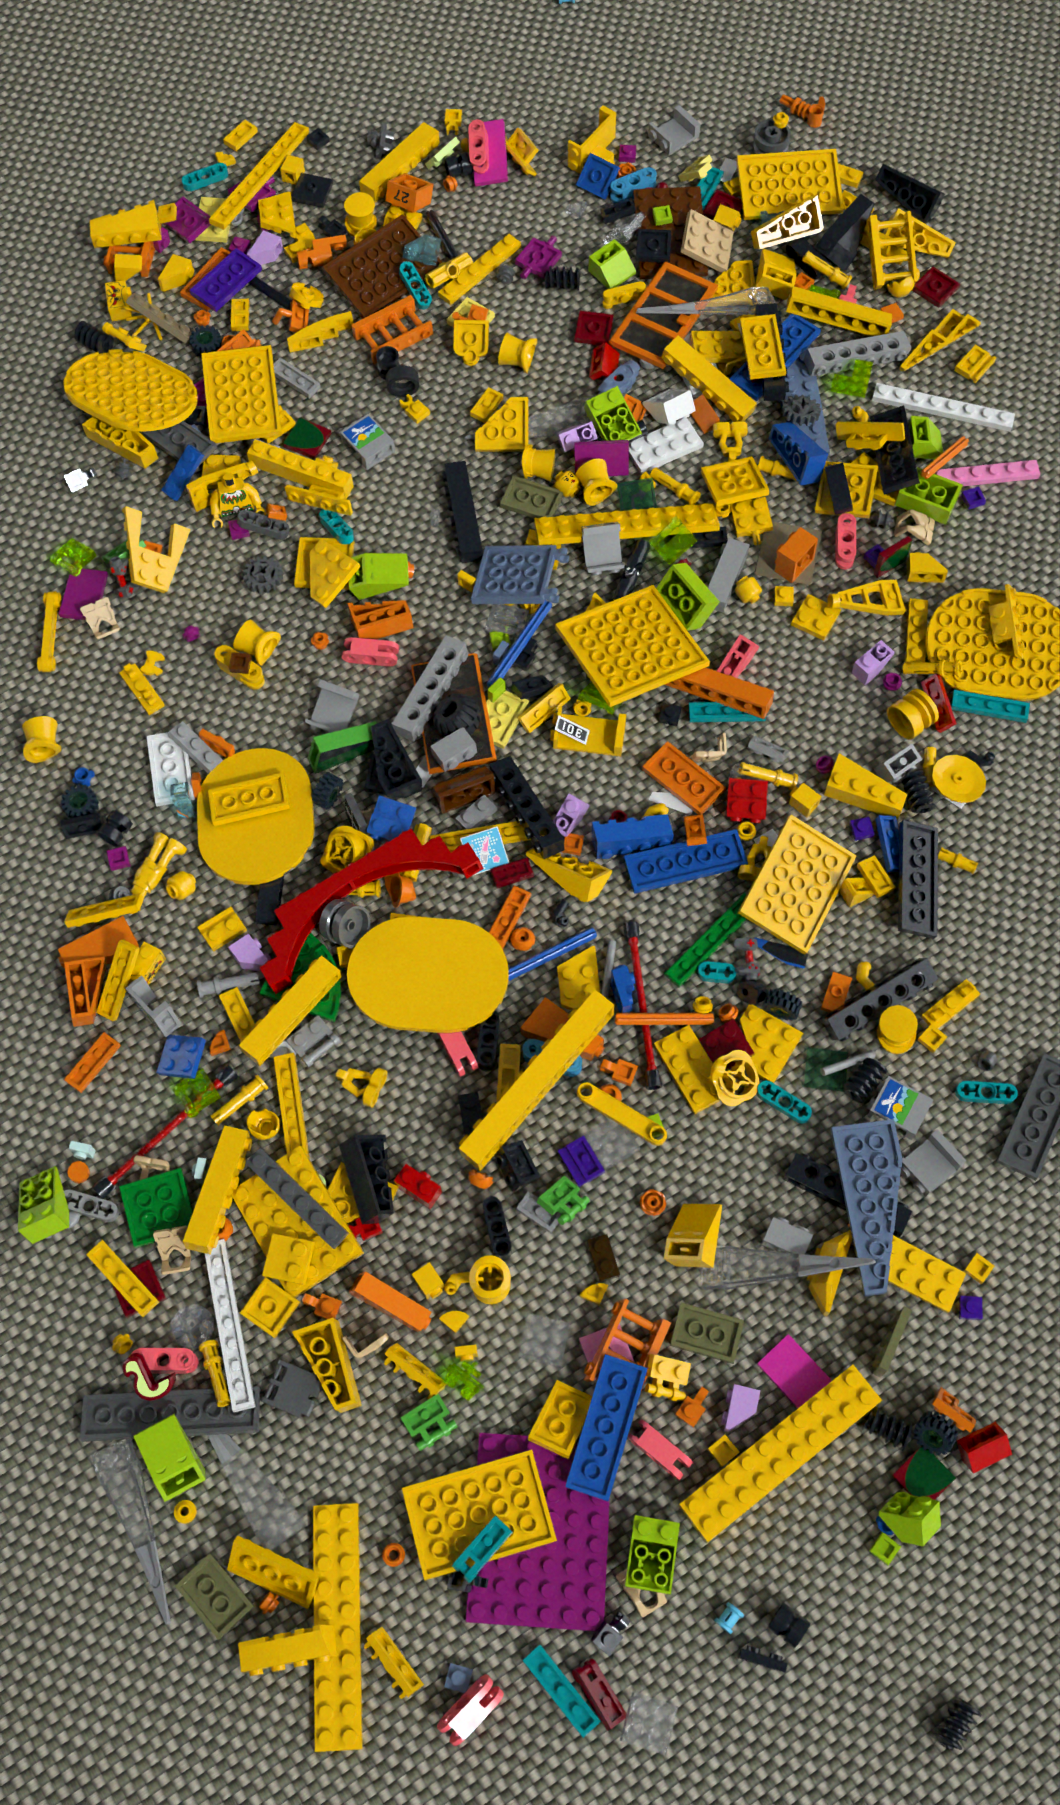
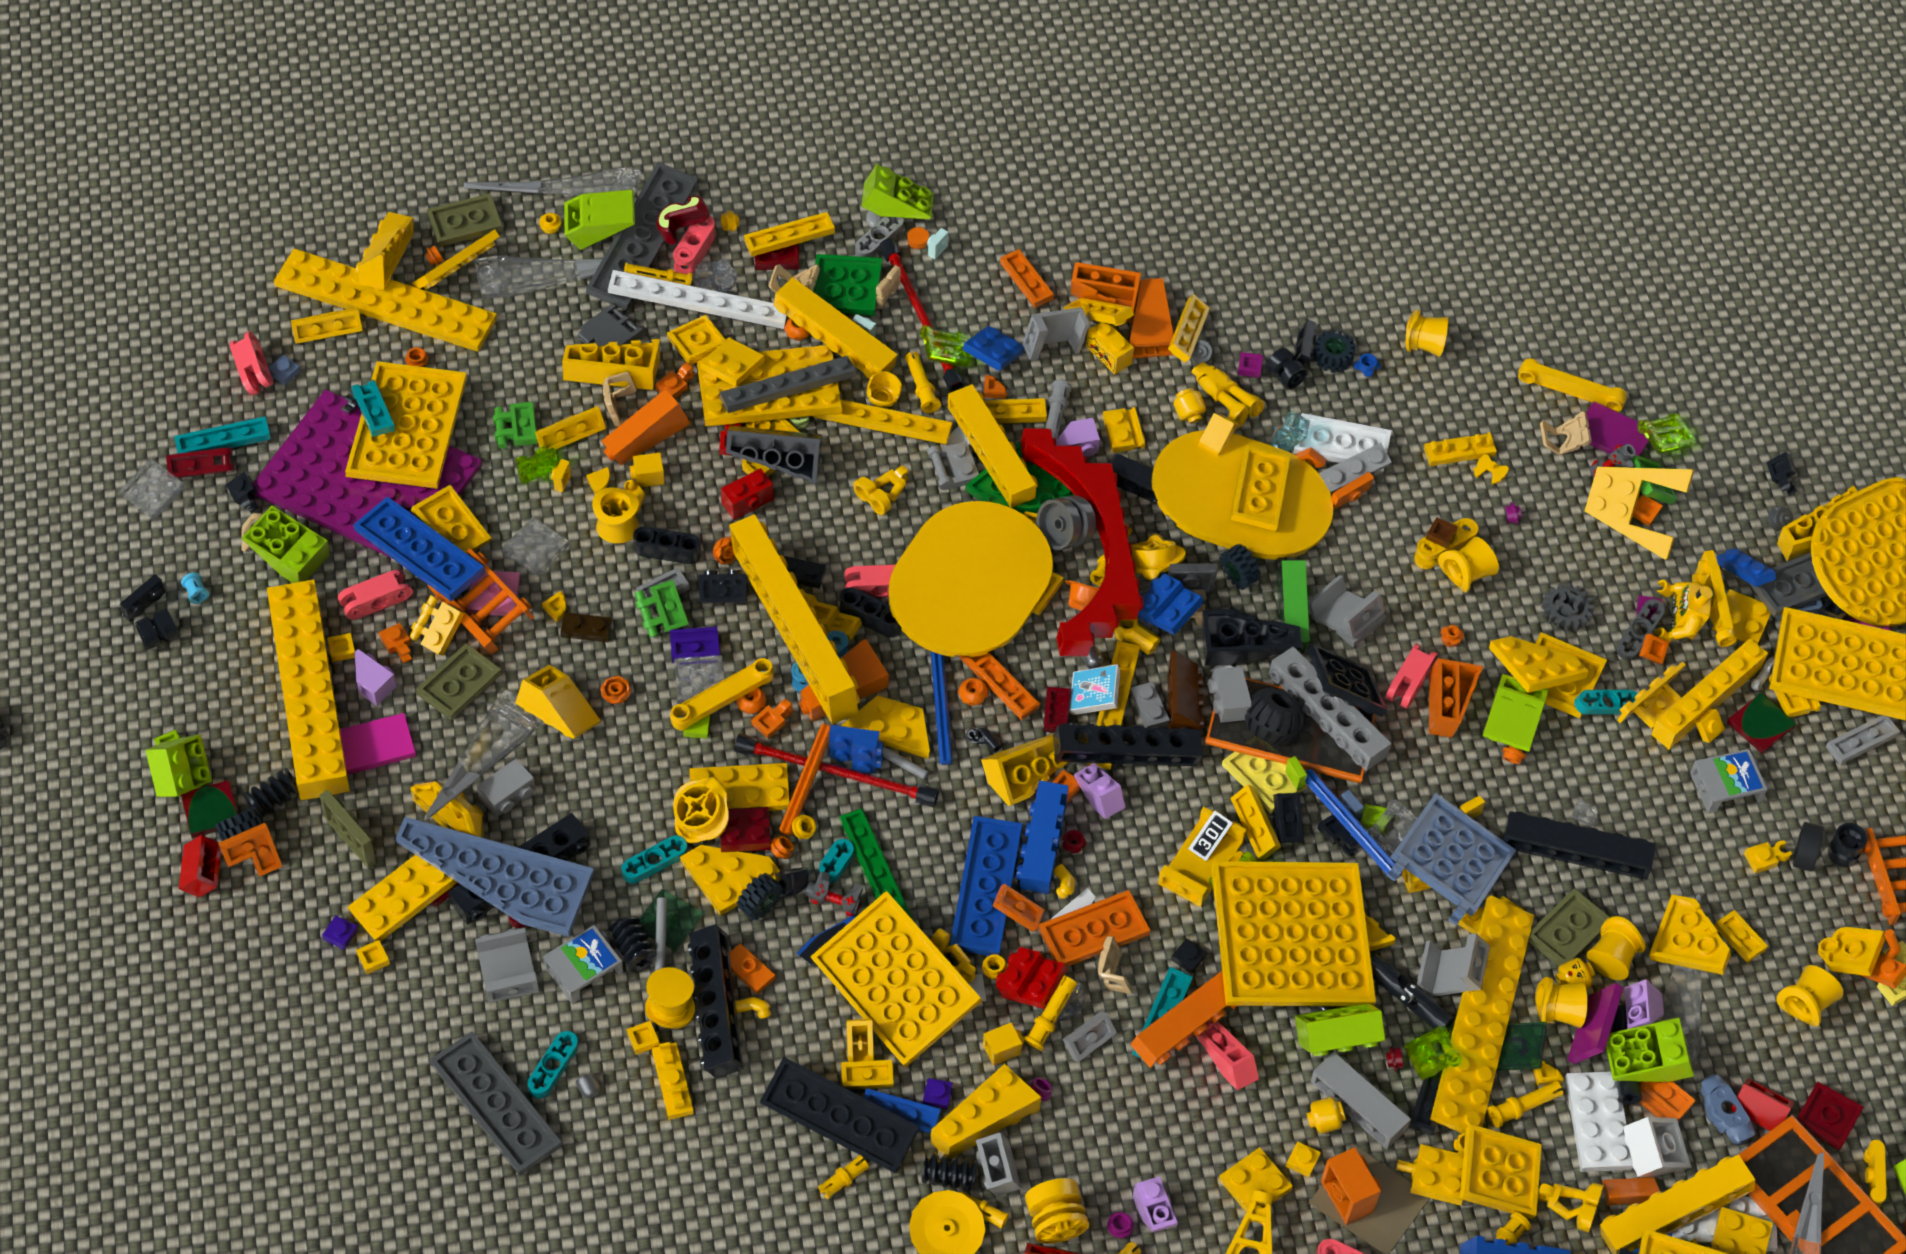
camera: 110 degrees right, 10 degrees down
none -> yellow slope [1198,413,1239,455]
none -> black plate [1307,643,1387,717]

